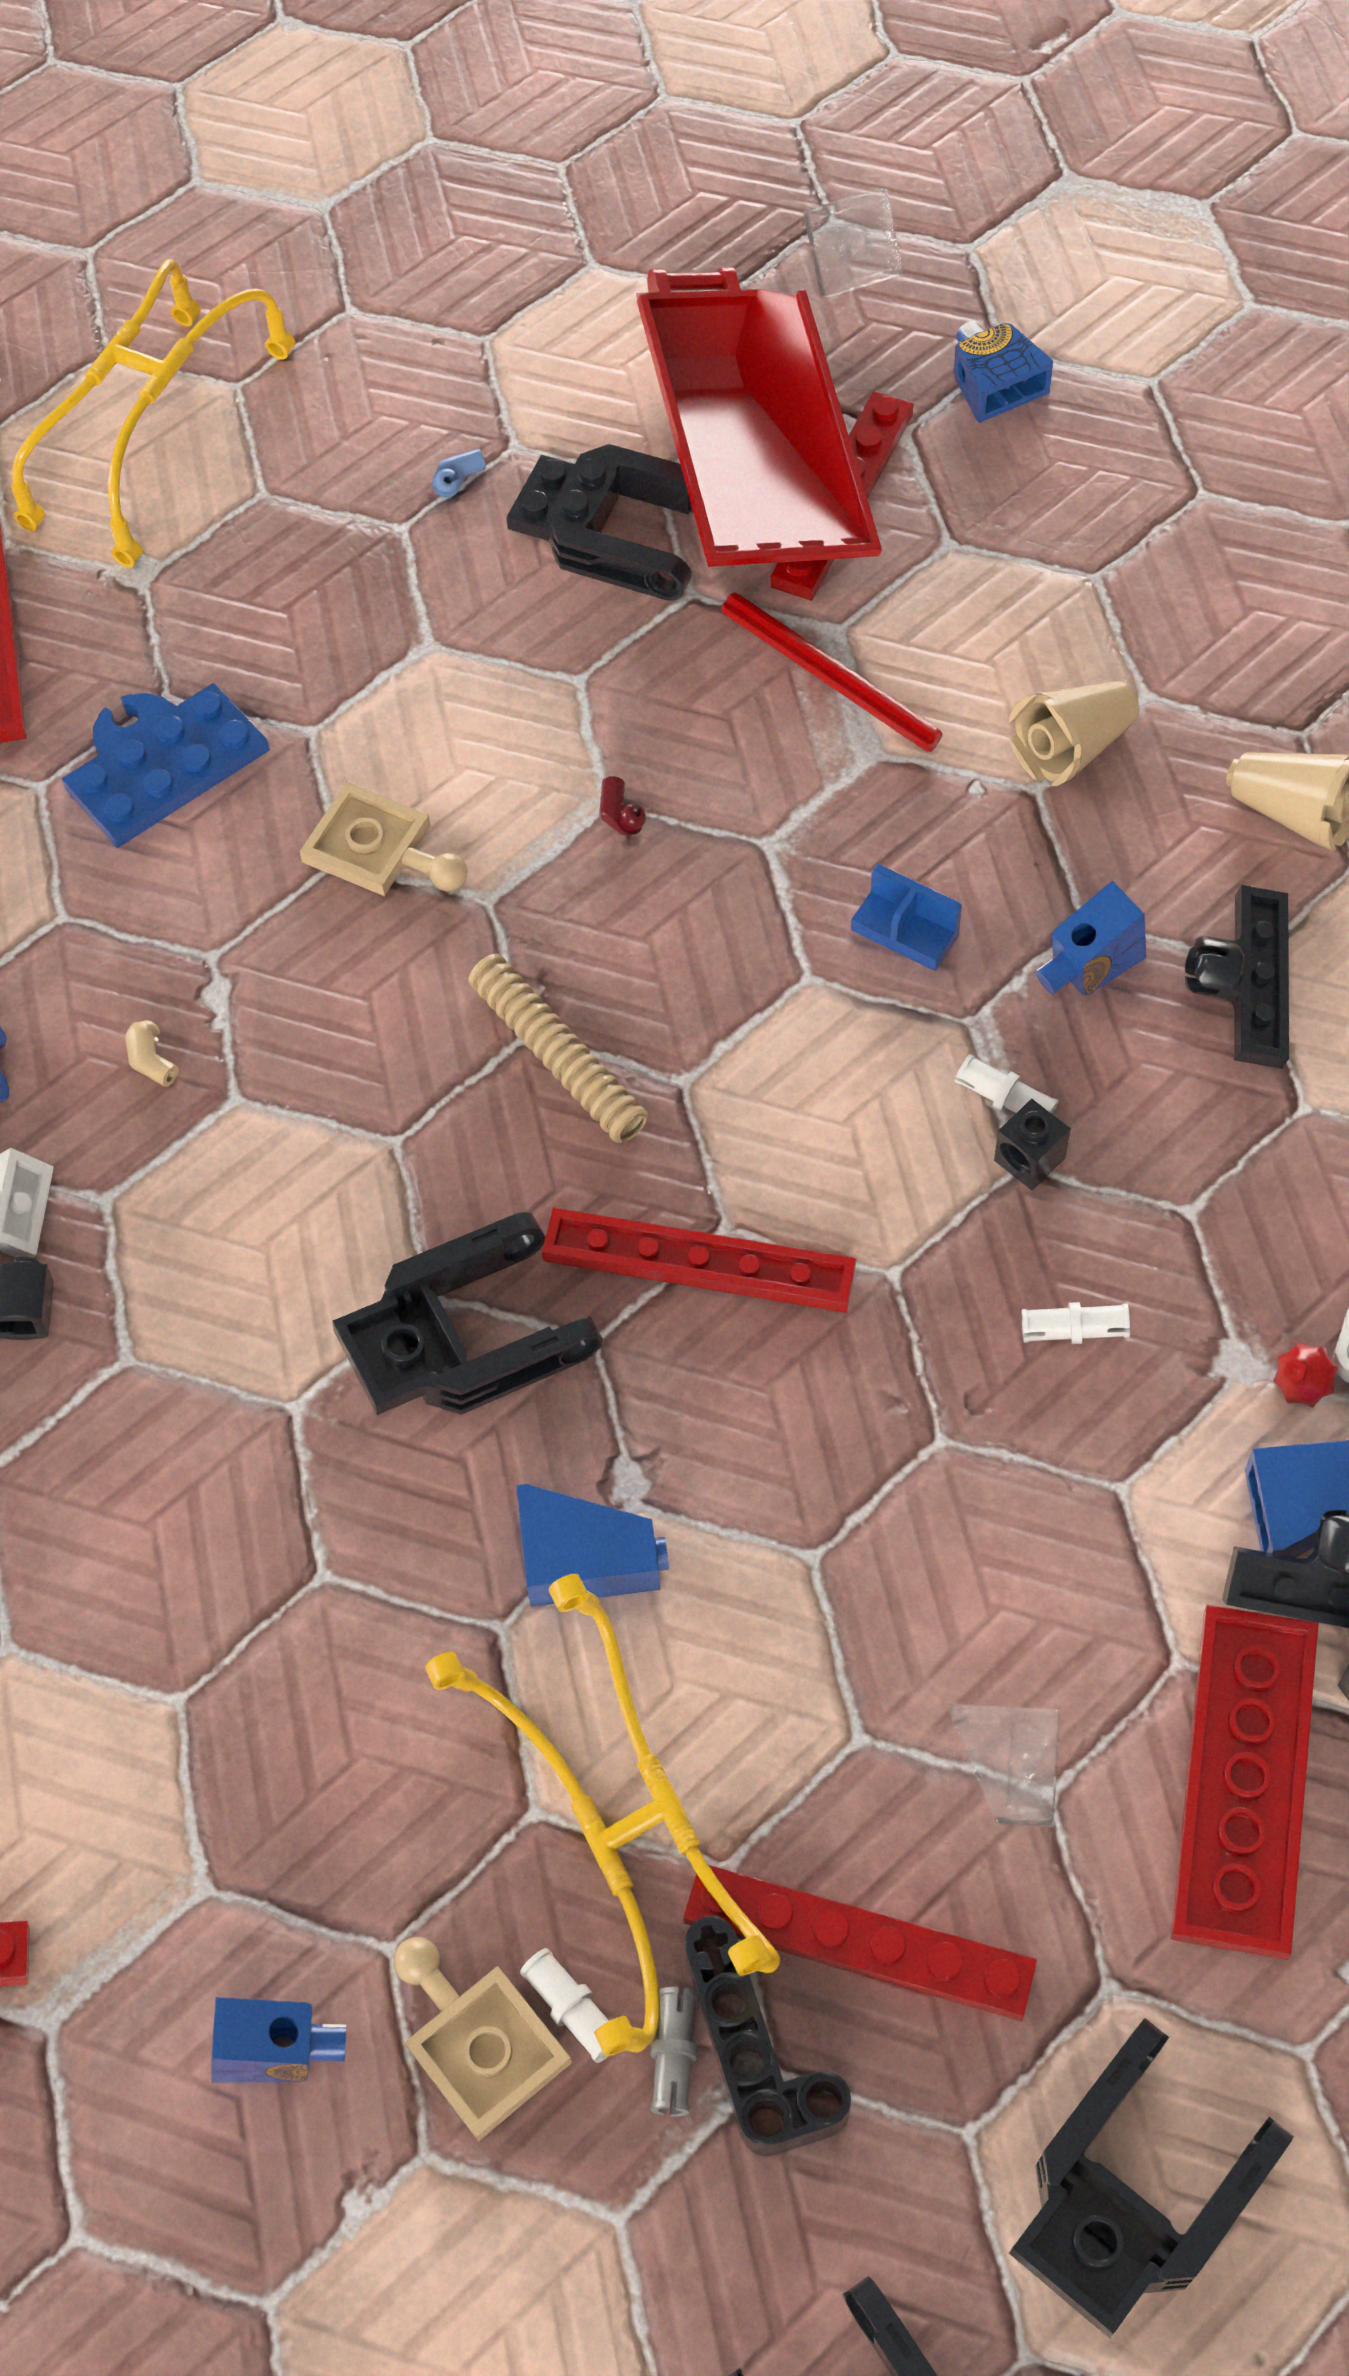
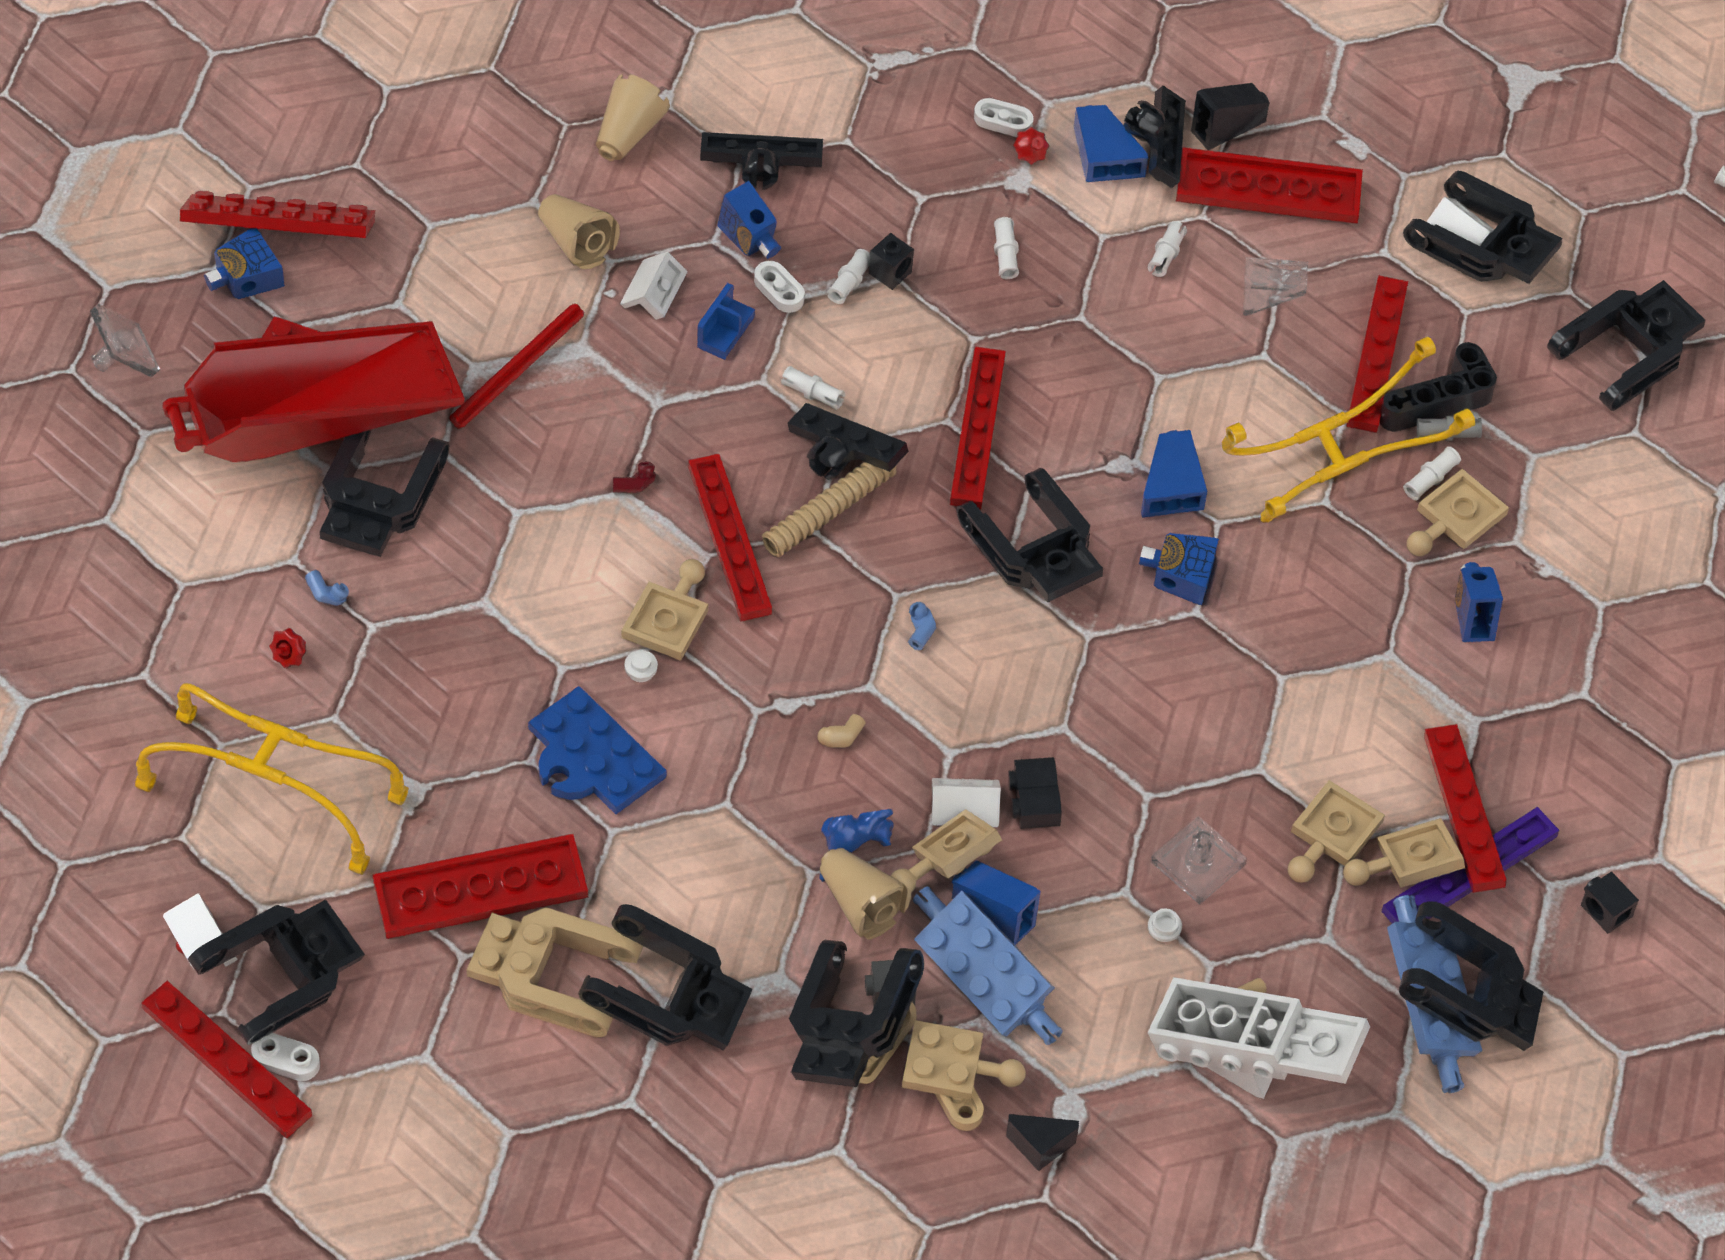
camera: 100 degrees left, 5 degrees down
none -> red plate [180,191,376,238]
none -> red piece [269,628,306,669]
none -> white panel [620,251,688,320]
none -> white plate [624,650,658,682]
none -> red plate [688,454,772,622]
none -> white plate [754,261,805,313]
none -> white pin [781,366,845,410]
none -> black plate [787,403,909,480]
none -> medium blue arm [908,602,936,650]
none -> blue torso [1139,533,1219,605]
none -> white pin [1147,221,1187,277]
none -> white panel [1427,197,1495,247]

